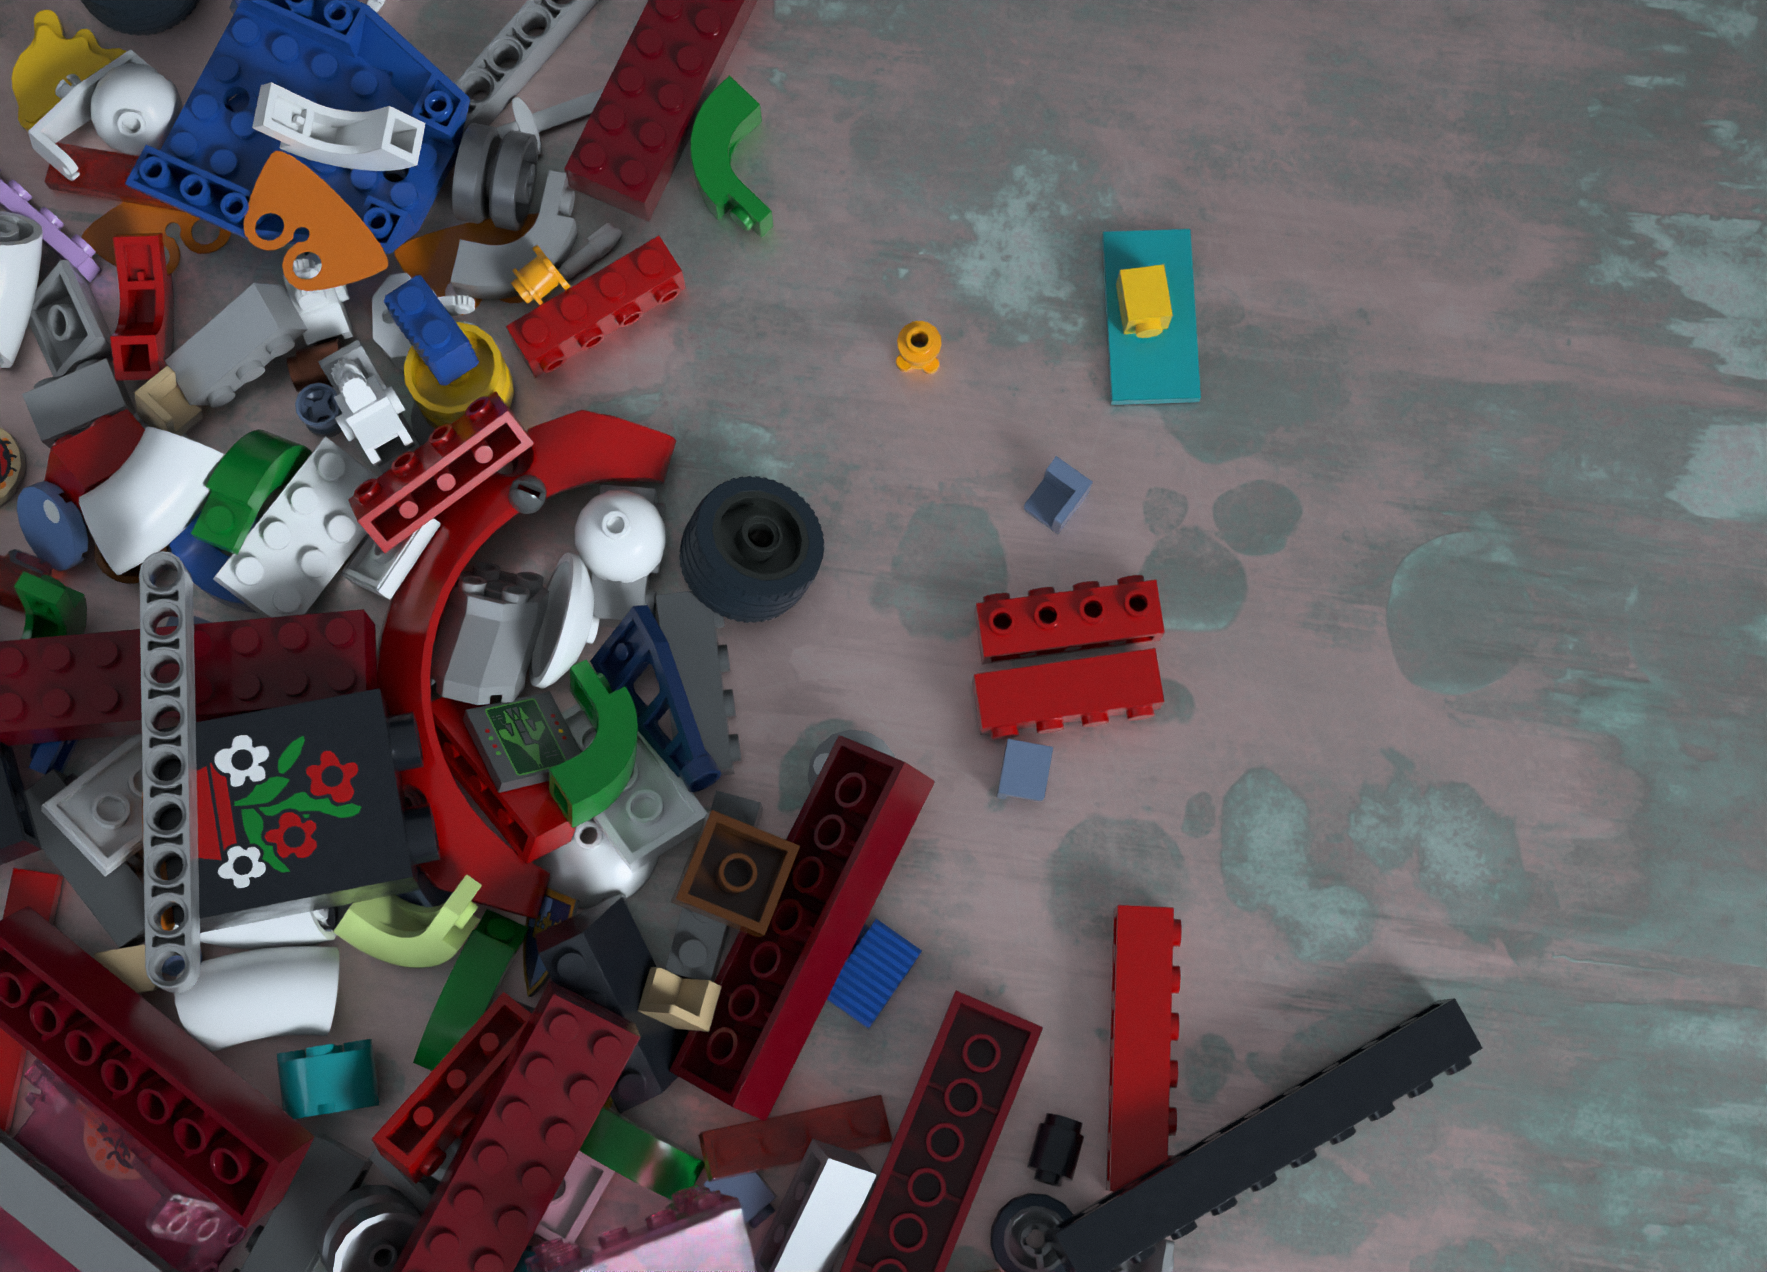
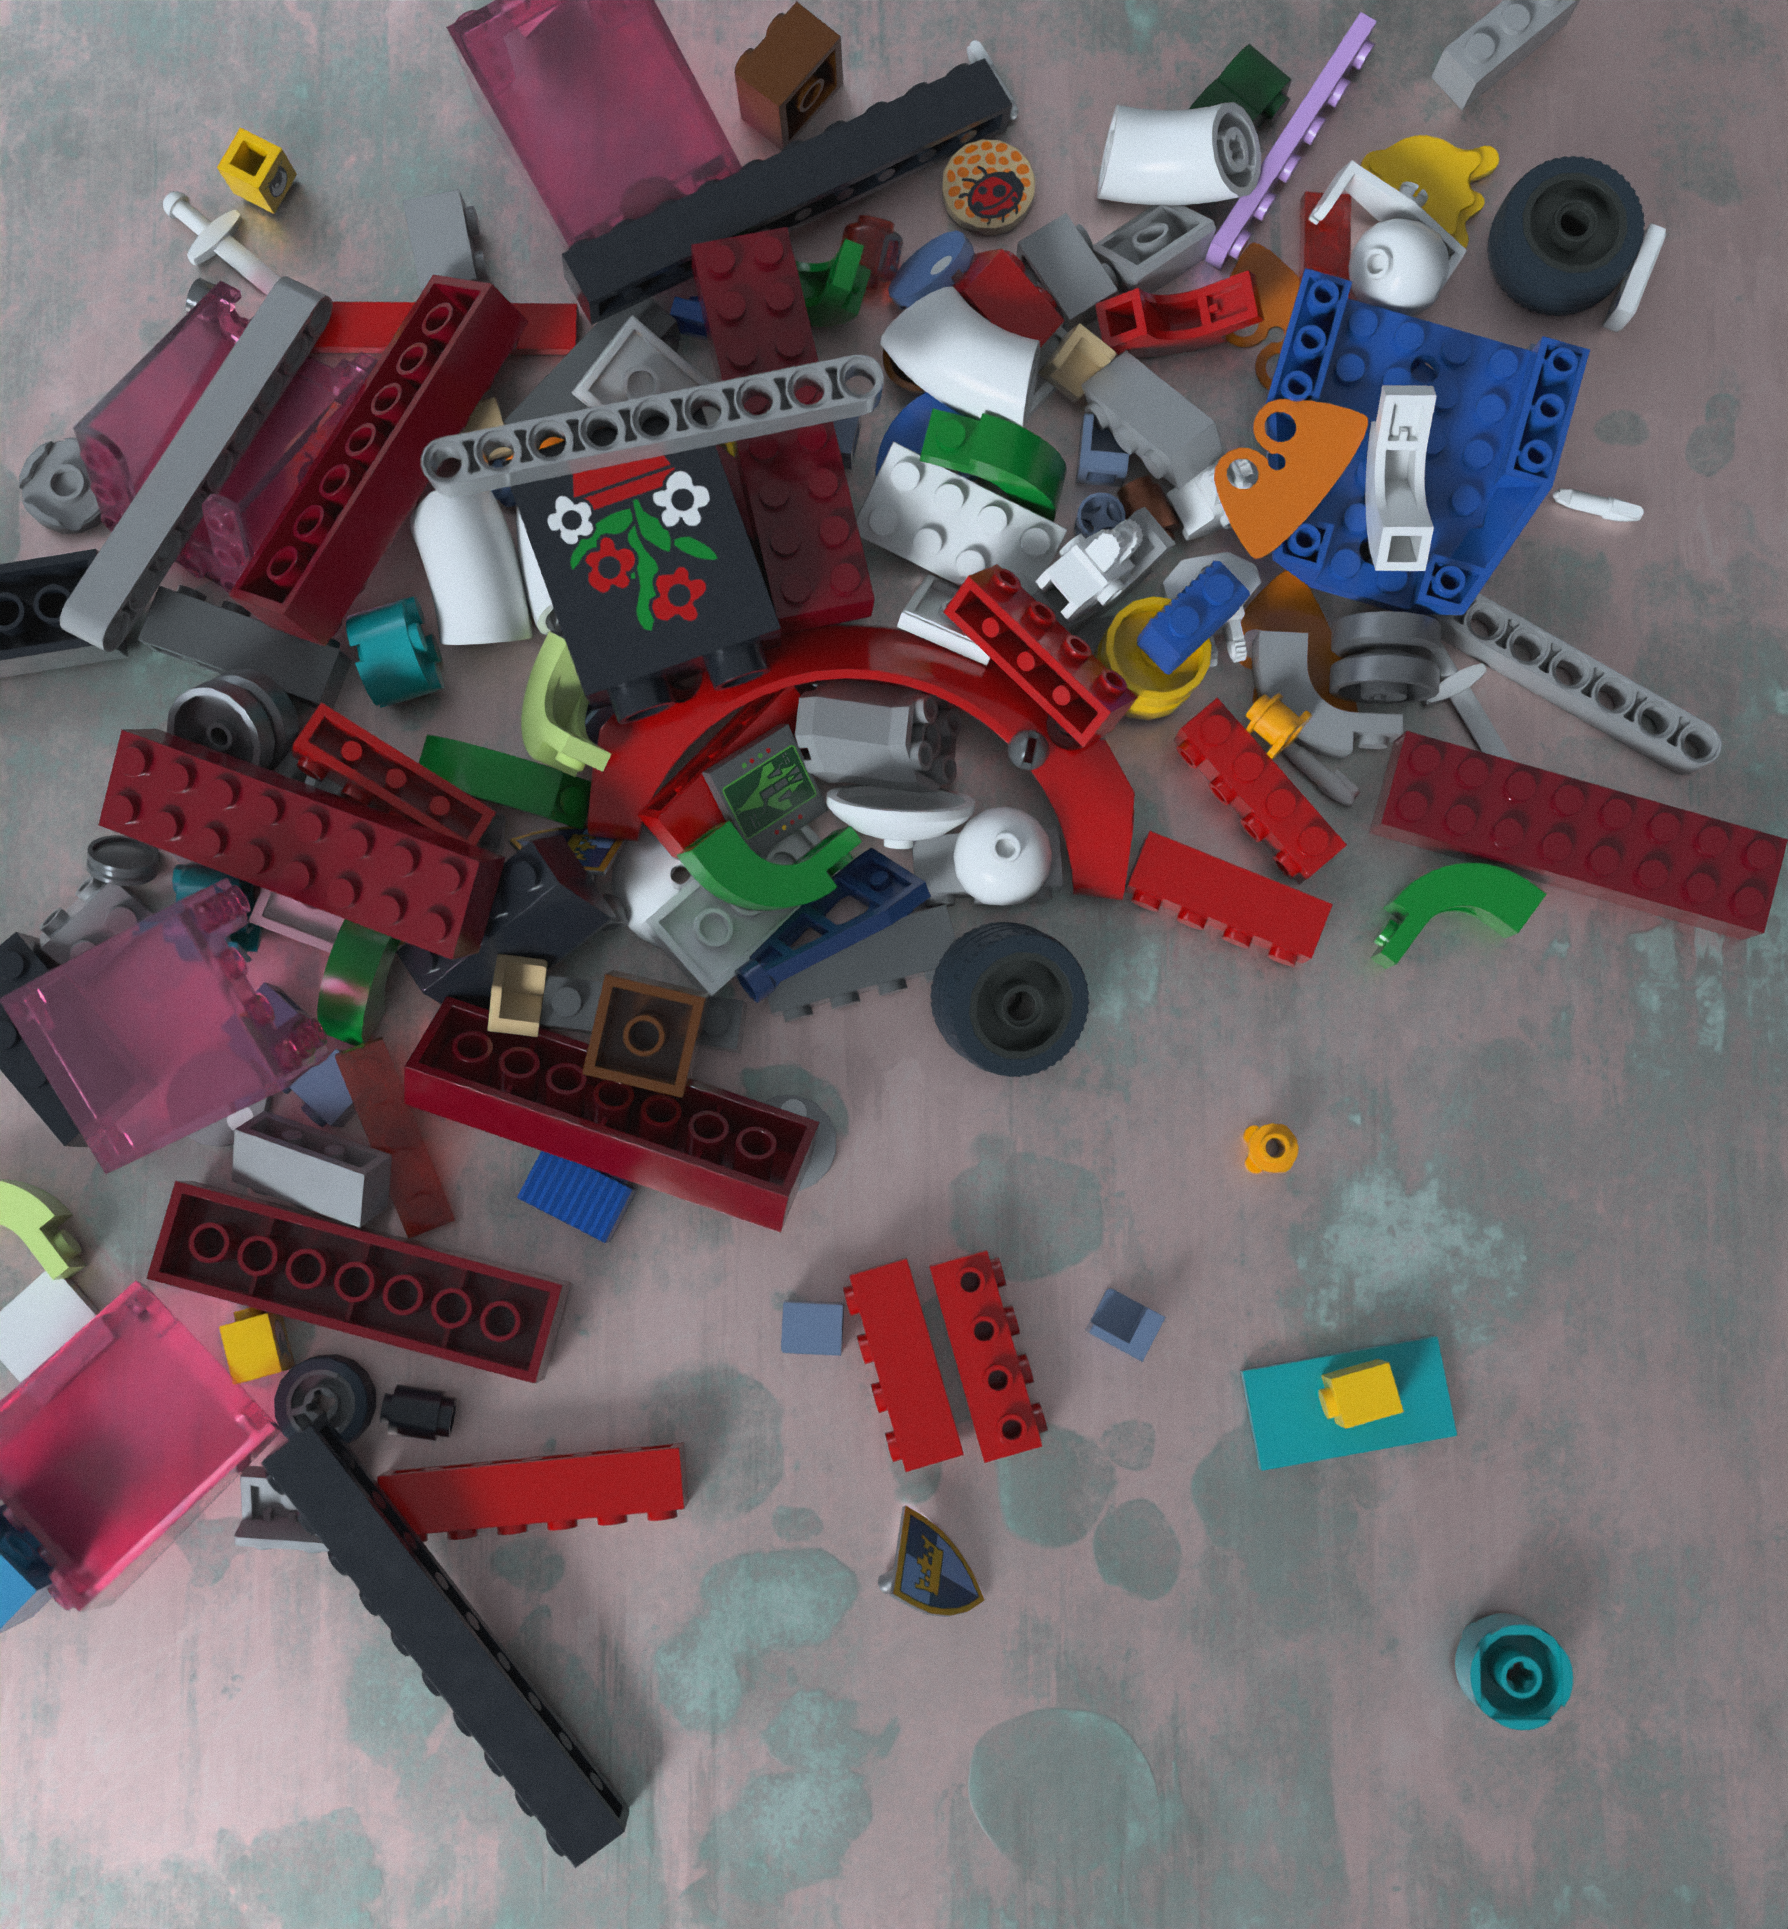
camera: 85 degrees right, 5 degrees up
none -> shield [878,1505,985,1617]
none -> sand blue panel [1076,413,1129,488]
none -> red brick [1124,831,1333,967]
none -> teal brick [1455,1613,1573,1730]

